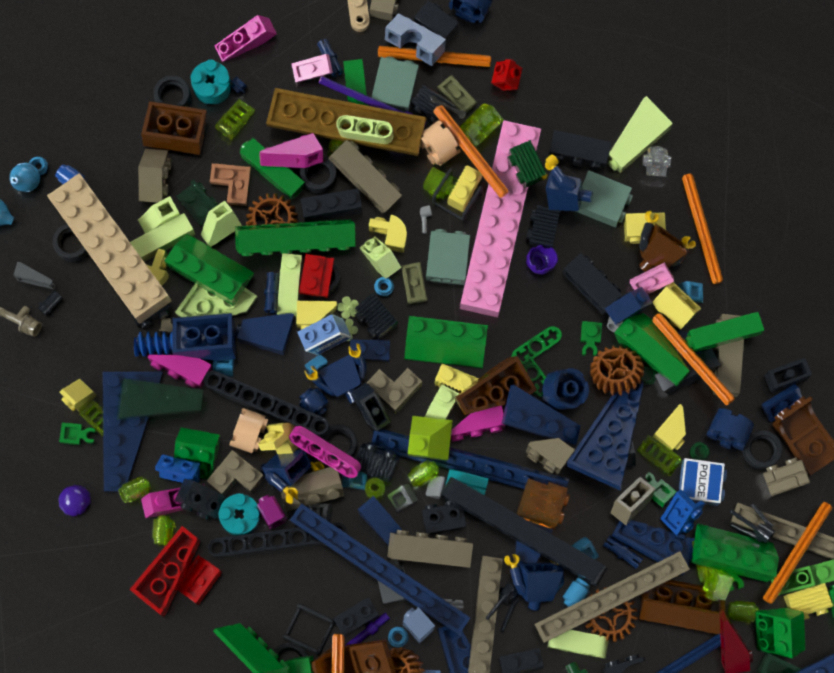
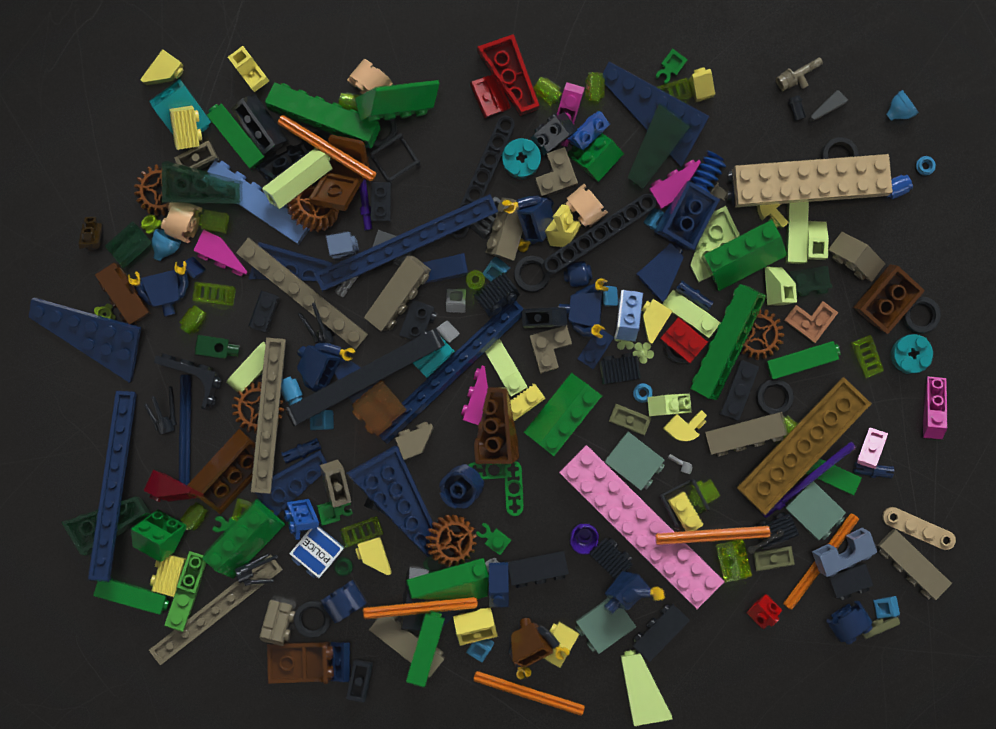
camera: 125 degrees right, 10 degrees up
dark azure helmet [9,163,40,192] -> none
dark purple hair [58,485,91,516] -> none
dark blue plate [230,77,248,93] -> none
magenta brick [257,494,287,530] -> none
dark pink slope [260,133,323,168] -> none
dark pink beam [289,426,361,478] -> none
yellowish green beam [337,115,394,144] -> none
dark azure plate [388,627,408,648] -> none
lime slope [408,416,452,460] -> none
clear neon green brick [408,460,439,487] -> none
light nougat brick [420,120,460,166] -> none
dark blue wing [501,385,581,445] -> none
dark green brick [507,140,547,188] -> none
bright pink plate [630,262,674,294] -> none
clear brick [642,146,671,177] -> none
clear neon green brick [703,566,734,601] -> none
orange axle [763,502,832,604] -> none

